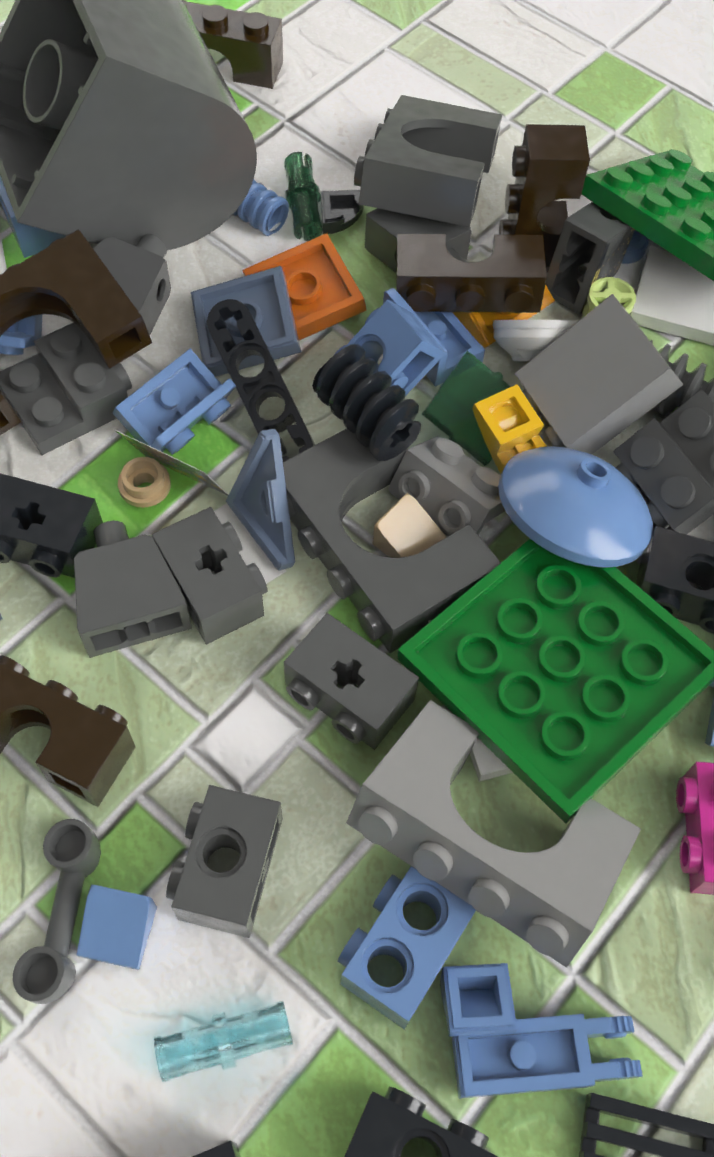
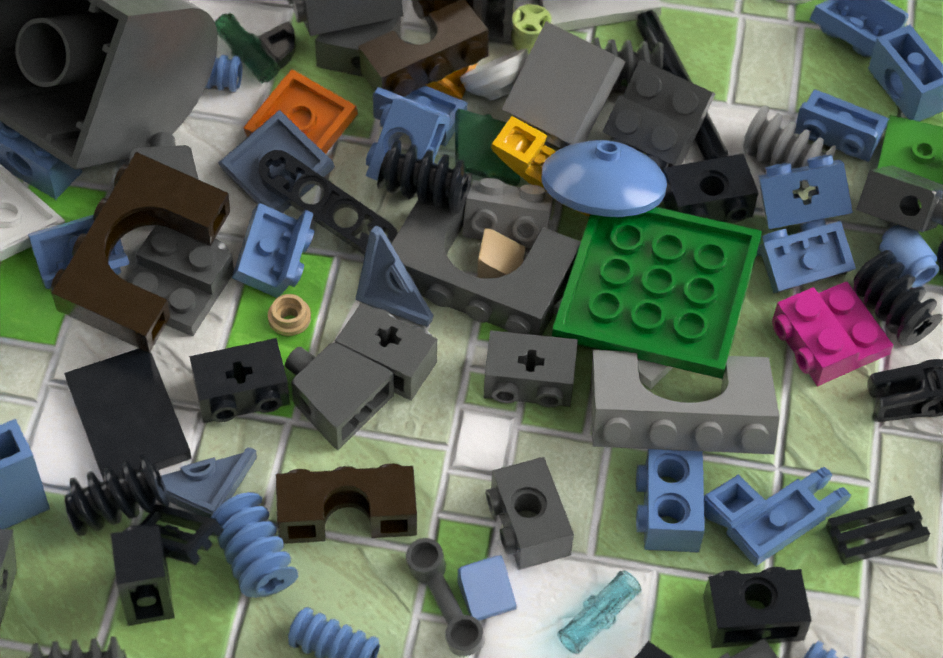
camera: 30 degrees left, 5 degrees down
sticker [114,429,228,496] -> none

